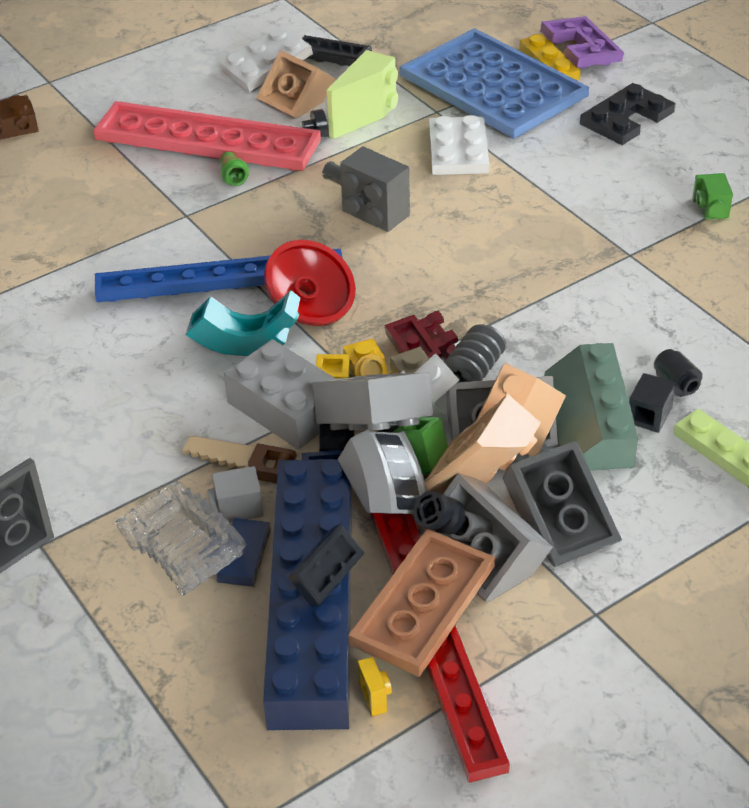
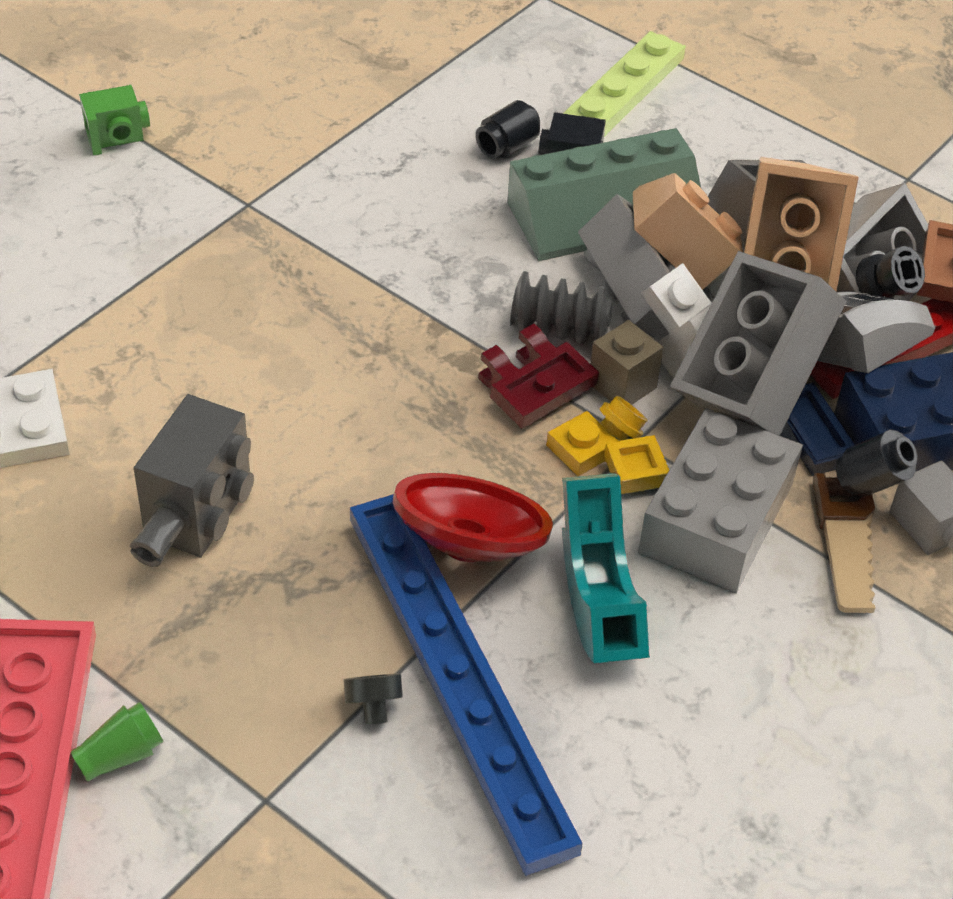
camera: 110 degrees left, 5 degrees up
none -> pearl dark grey tile [343,674,403,724]
none -> black brick [836,430,918,496]

